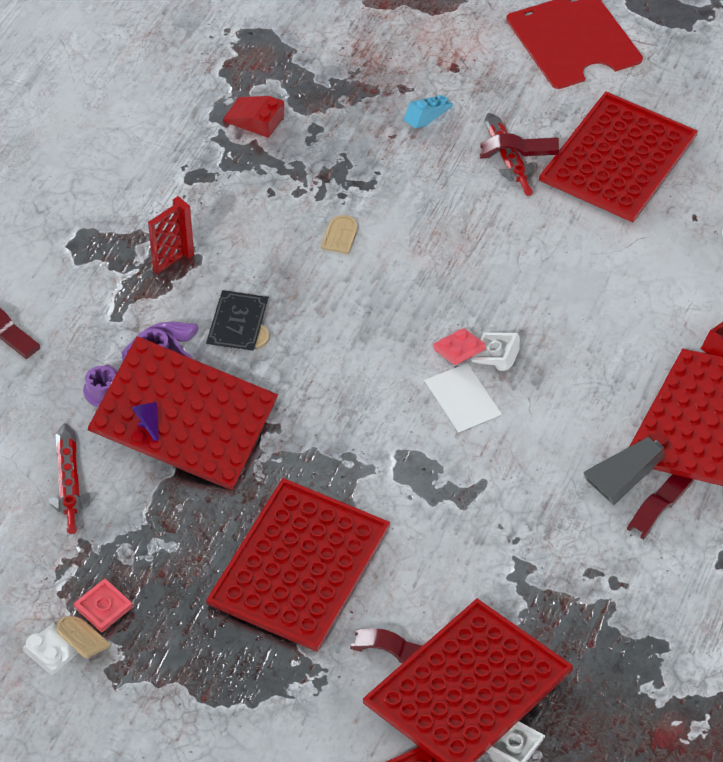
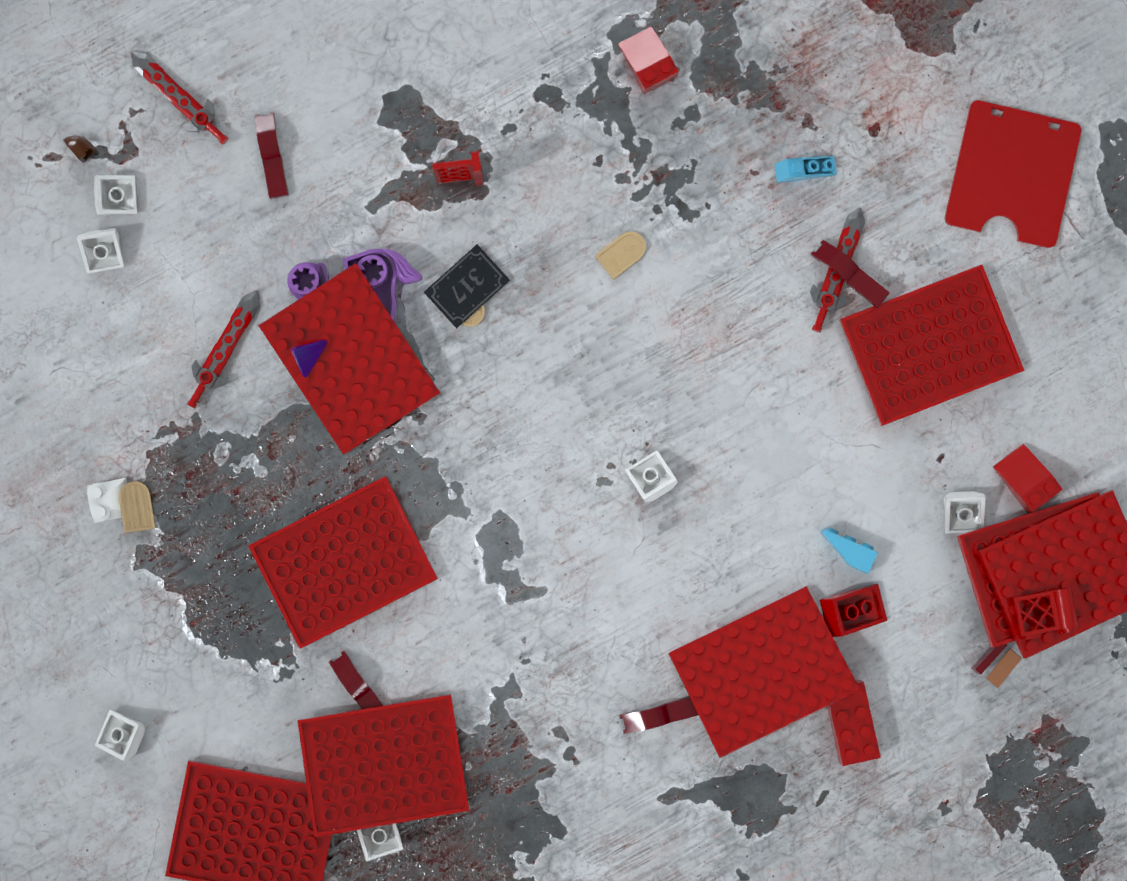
camera: 30 degrees right, 35 degrees up
coral plate [73,578,133,633] -> none
white sticker [424,363,502,433] -> none
coral plate [433,328,486,365] -> none
dark grey slope [583,437,665,506] -> none
none -> medium azure slope [820,527,878,574]

